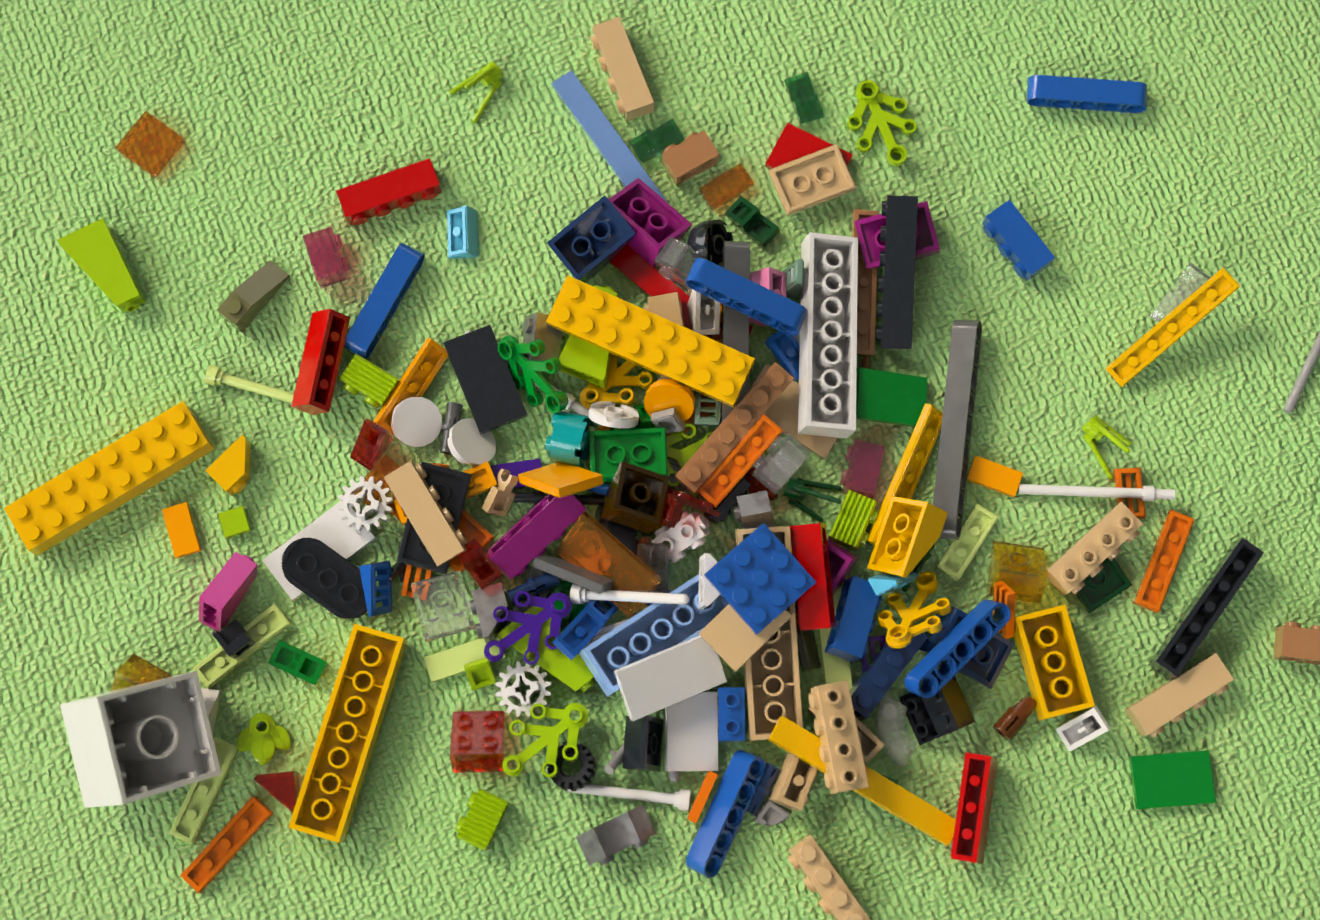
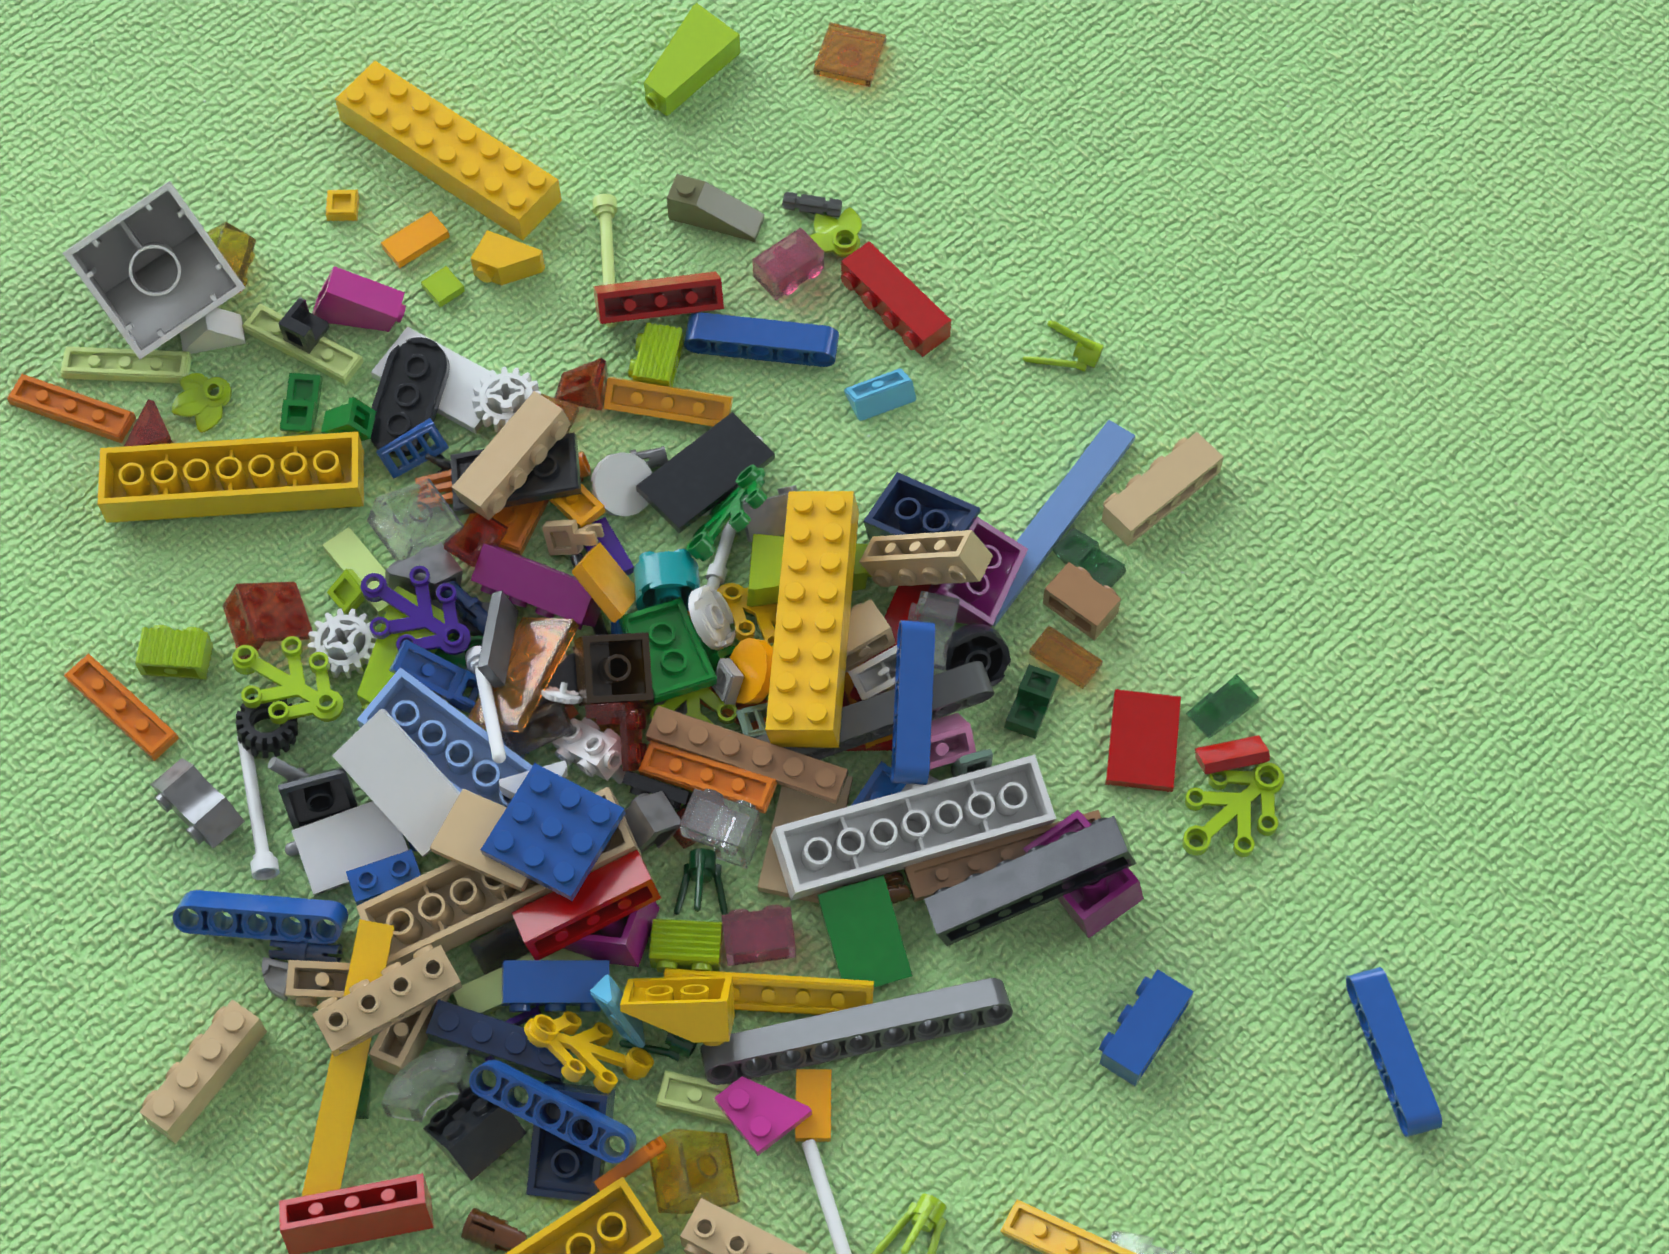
camera: 70 degrees right, 15 degrees down
white tile [391,397,442,447] -> none
orange tile [687,771,718,824] -> none
tan tile [768,144,856,216] -> none
none -> orange tile [64,653,179,761]
none -> green brick [321,397,376,441]
none -> yellow tile [326,189,359,221]
none -> white plant [541,682,583,704]
none -> dark pink wing [714,1076,812,1156]
none -> dark grey axle [782,192,842,217]
none -> lime plate [806,207,862,257]
none -> tan brick [859,530,993,587]
none -> red tile [1195,735,1270,775]

